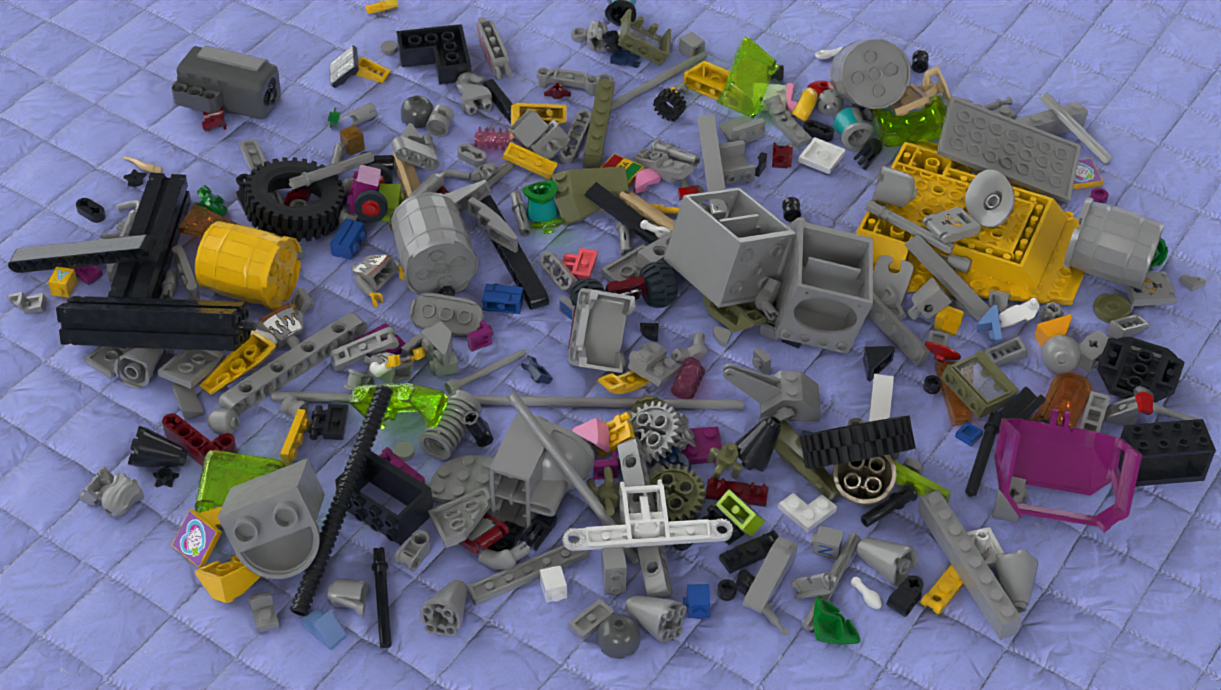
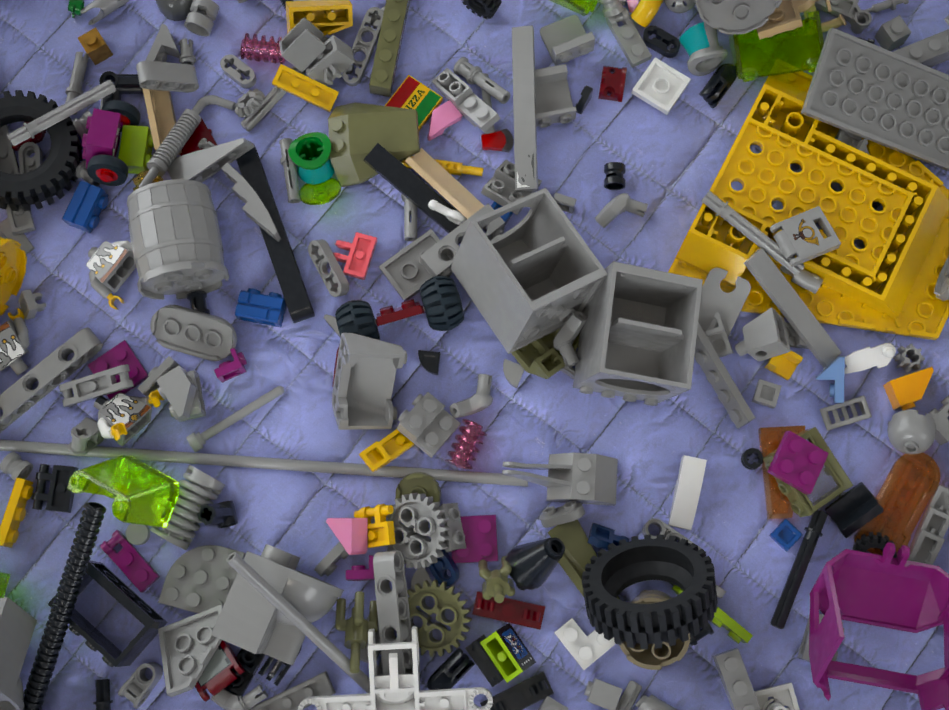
camera: 10 degrees right, 30 degrees up
dark blue plate [521,355,553,384] -> none
light grey plate [752,347,771,374] -> none
black slope [863,346,895,382] -> none
light grey cylinder [872,165,918,207] -> none
red dish [924,341,961,363] -> none
light grey hat [965,169,1015,228] -> none
light grey tile [989,290,1011,312] -> none
none -> magenta plate [767,430,829,495]

